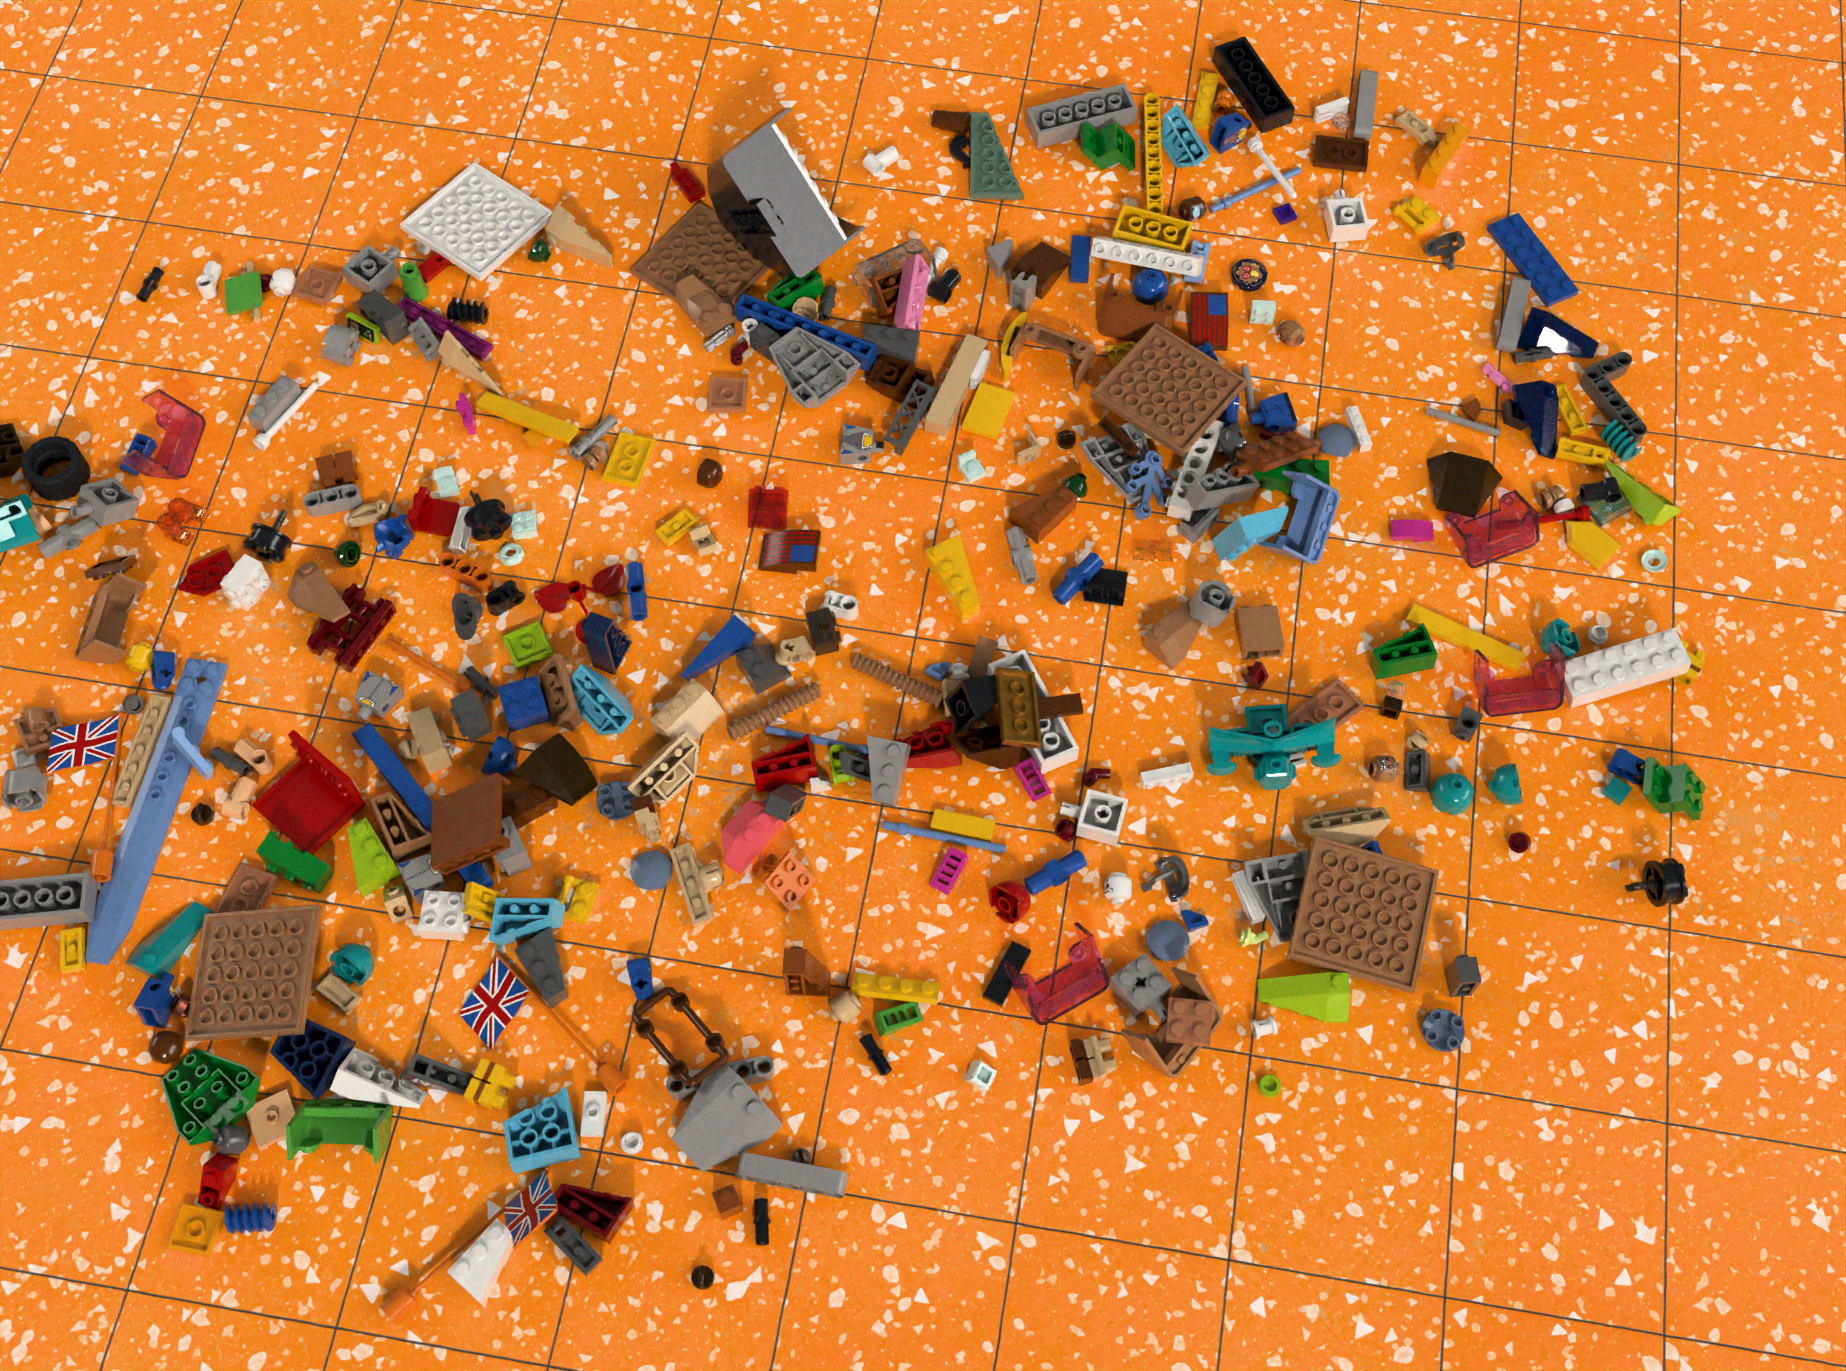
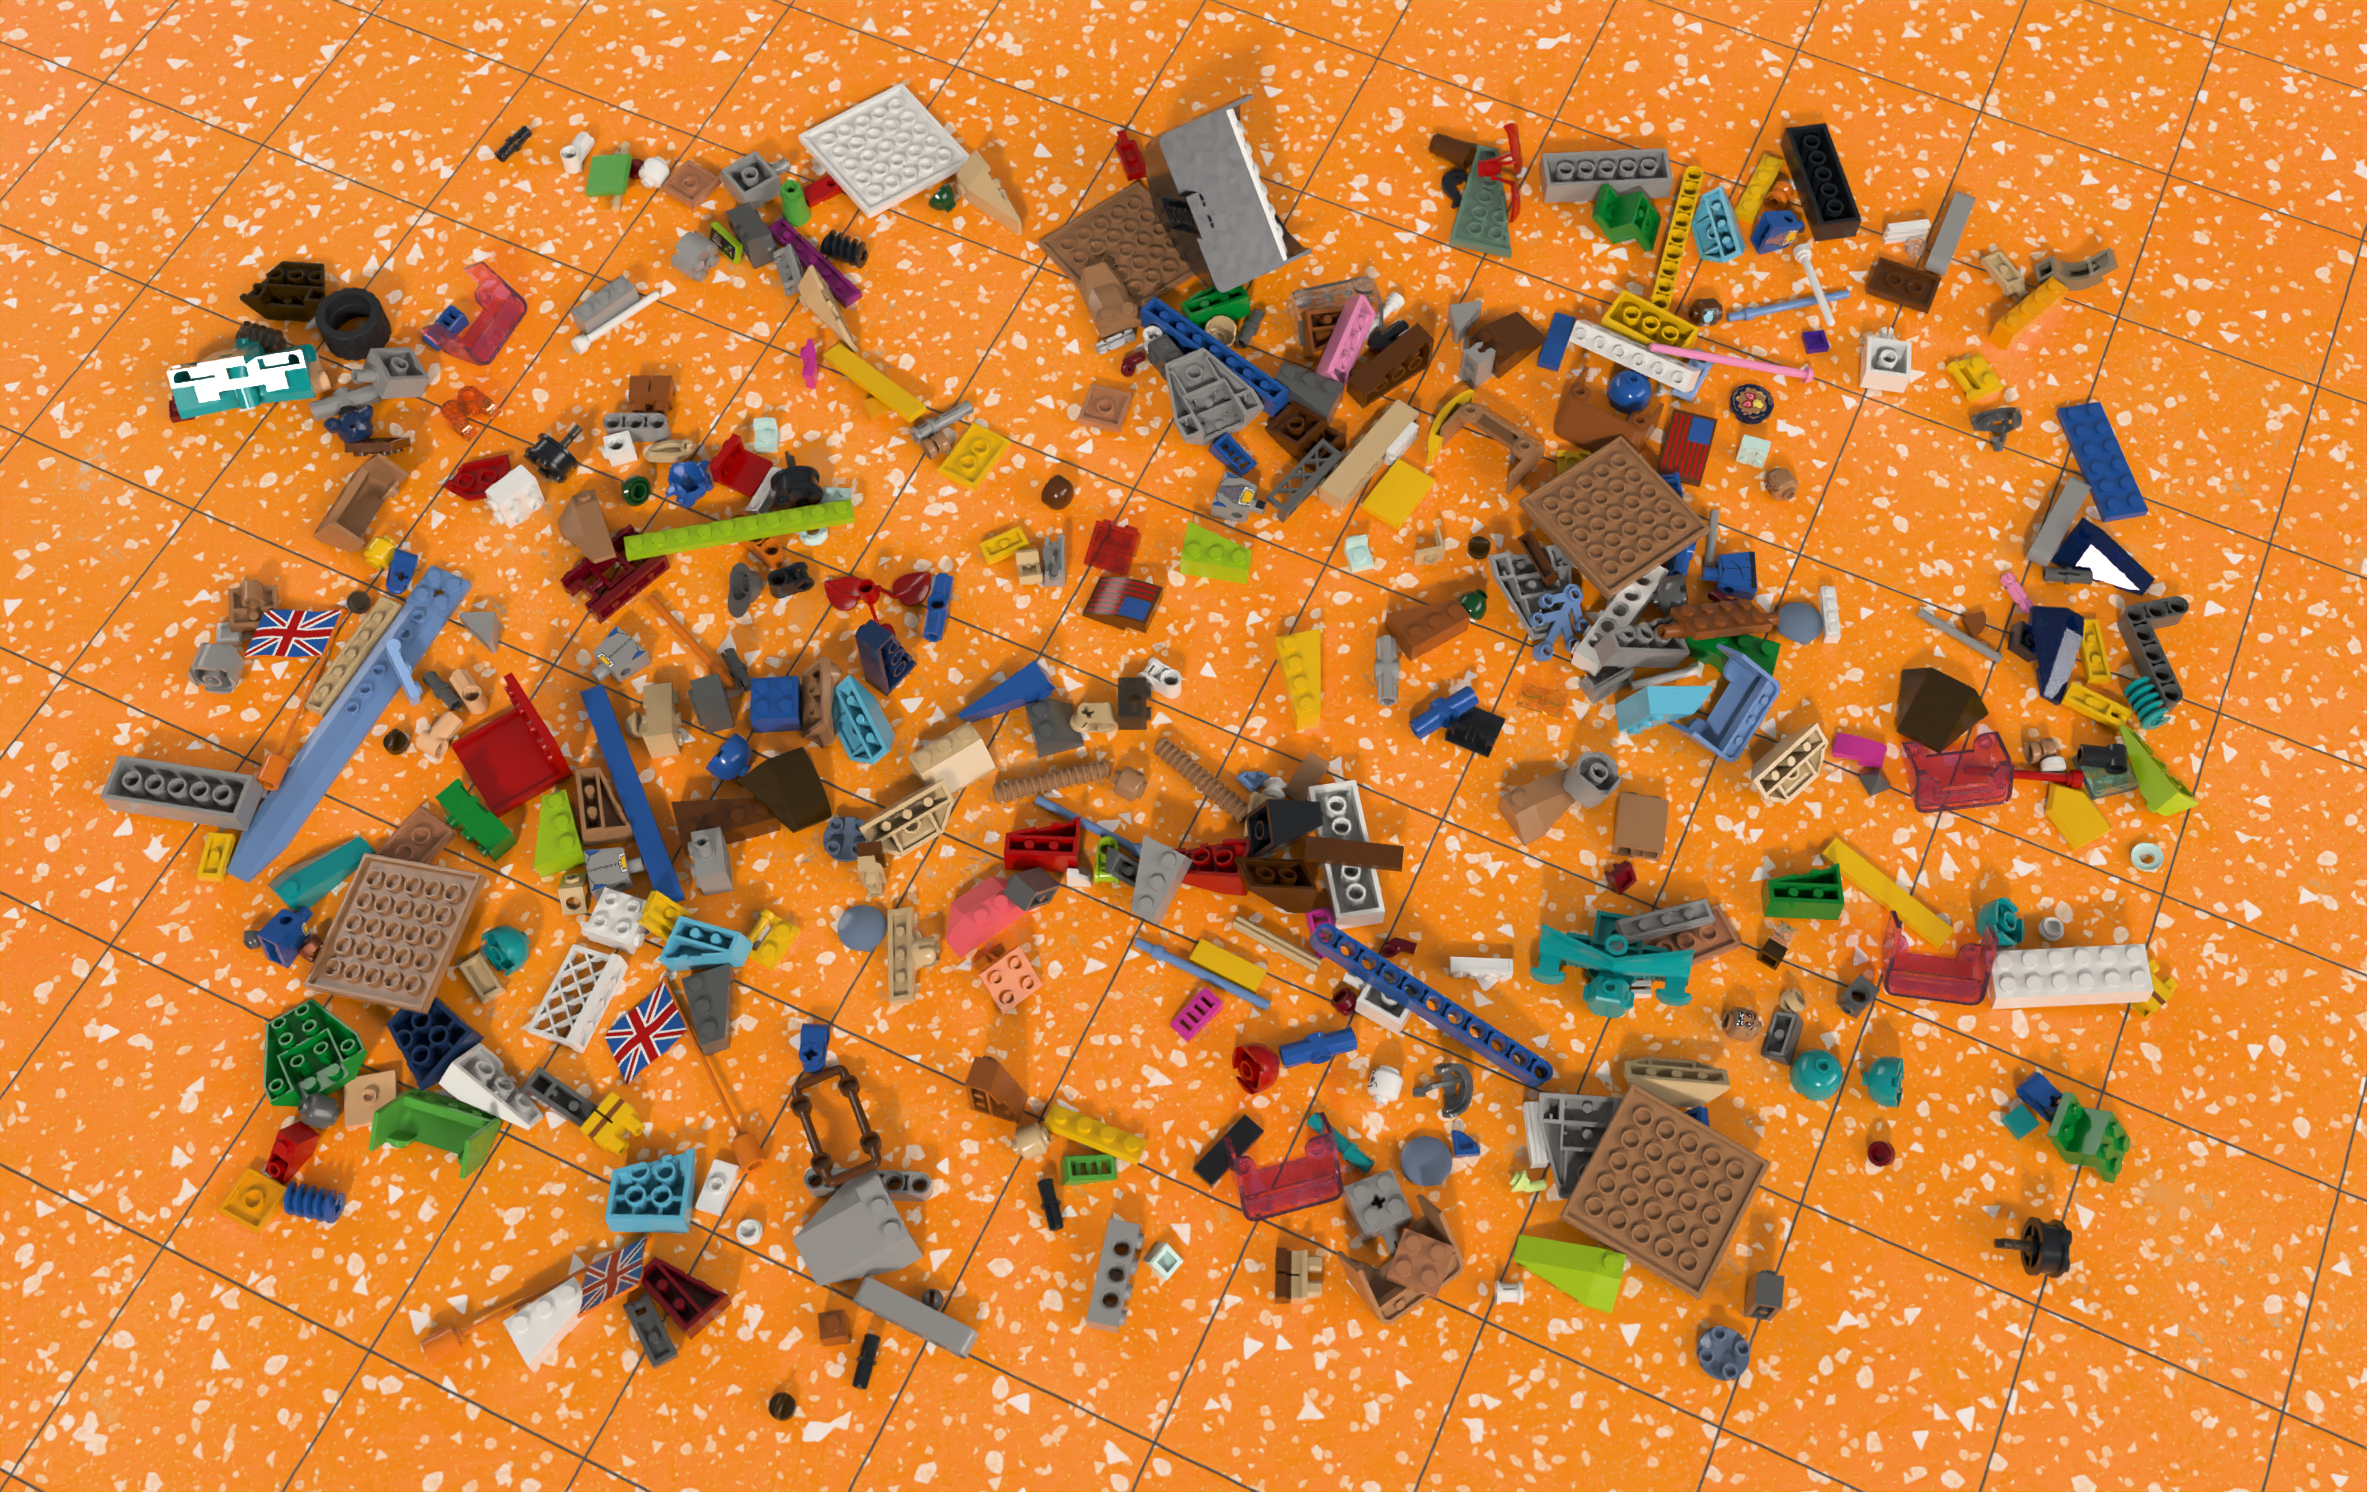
camera: 15 degrees right, 0 degrees up
reddish brown hair [148,1031,184,1065] -> none
dark orange panel [430,773,511,875] -> none
lime tile [501,621,554,671] -> none
white piece [862,145,899,177] -> none
pearl gold tile [994,667,1042,749] -> none
lime tile [1258,1074,1281,1098] -> none
none -> dark grey hinge [243,930,261,949]
none -> dark blue hair [323,405,374,443]
none -> light grey slope [459,612,501,655]
none -> white fence [526,944,629,1054]
none -> white brick [601,430,638,467]
none -> lime plate [624,499,855,561]
none -> light grey hinge [1043,534,1066,587]
none -> light grey brick [1086,1218,1144,1334]
none -> medium nougat head [1111,766,1148,802]
none -> lime wedge [1180,521,1252,584]
none -> blue slope [1208,432,1257,478]
none -> tan axle [1232,915,1322,972]
none -> teal pin [1306,1112,1375,1175]
none -> blue beam [1309,923,1553,1087]
none -> reddish brown wedge [1346,322,1434,409]
none -> red plant [1478,123,1523,223]
none -> light grey tile [1614,898,1716,944]
none -> white bar [1630,665,1699,691]
none -> bright pink bar [1649,342,1814,383]
none -> tan wedge [1751,723,1829,804]
none -> dark grey slope [1858,768,1891,797]
none -> dark tan arch [2034,247,2119,291]

